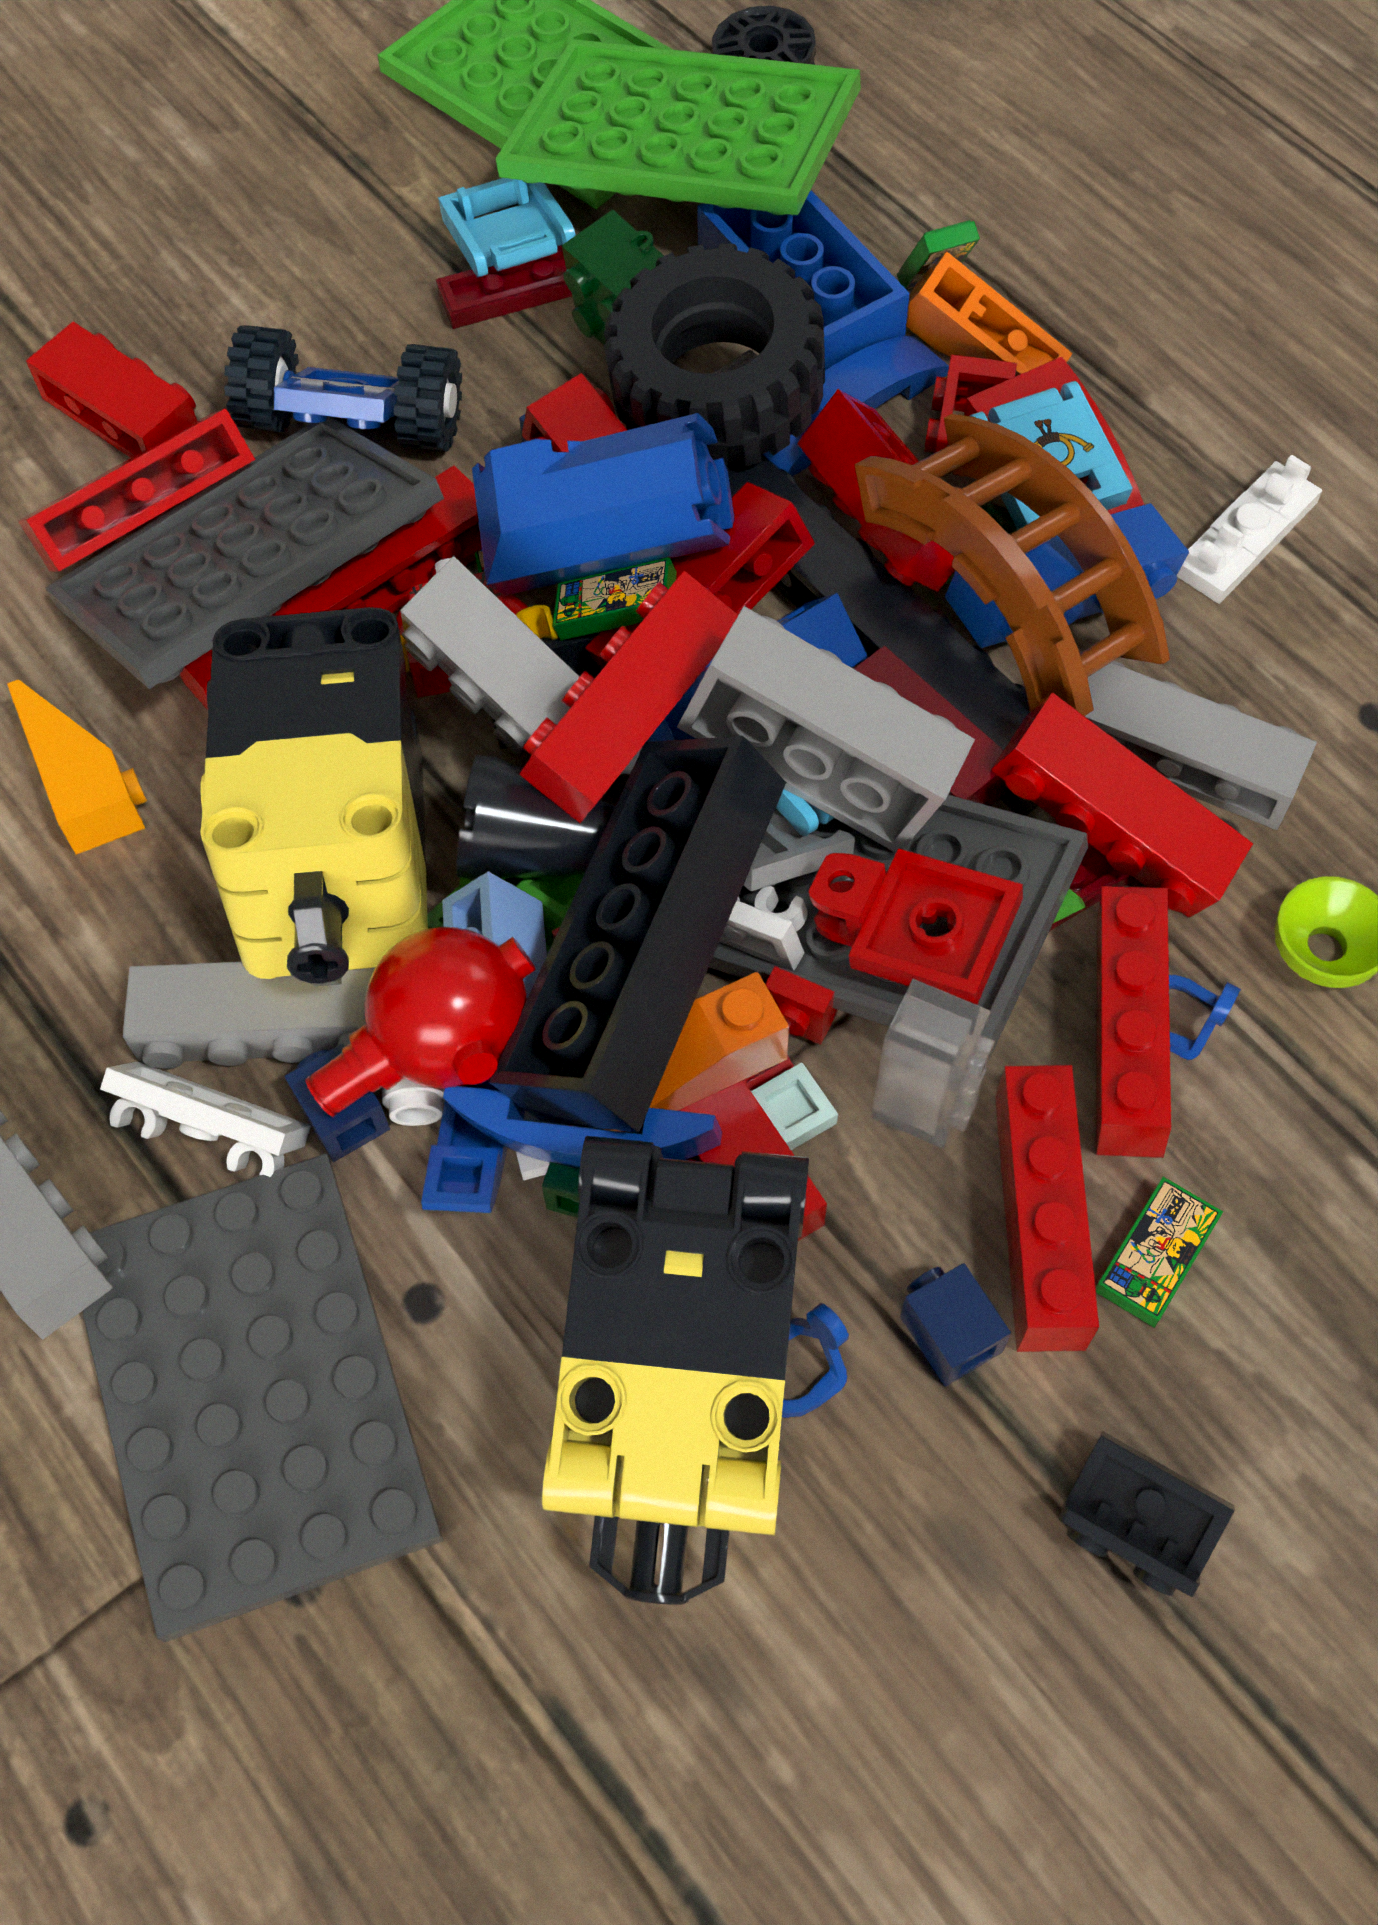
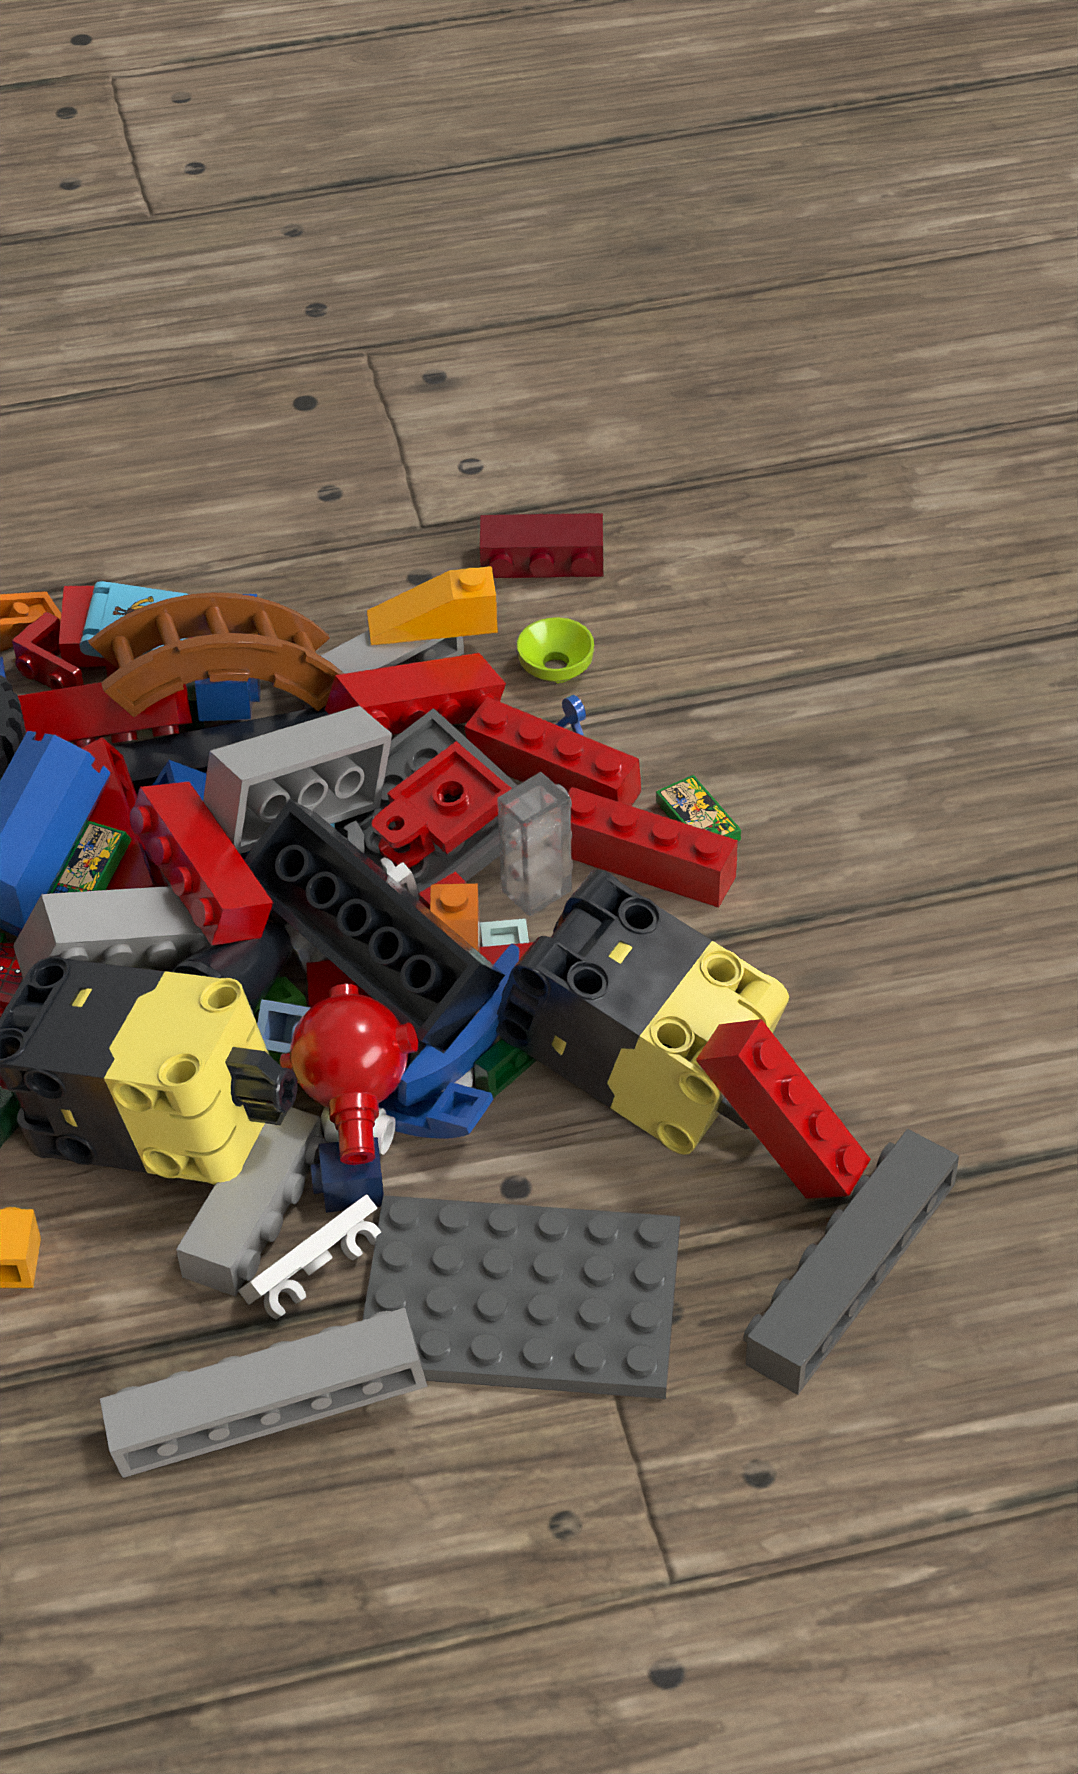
camera: 65 degrees left, 15 degrees down
dark blue brick [900,1263,1011,1387] -> none
black bracket [1058,1431,1235,1597] -> none
white plate [1177,455,1322,604] -> none
none -> light orange slope [367,566,498,645]
none -> red brick [696,1019,871,1199]
none -> dark grey brick [743,1129,959,1395]

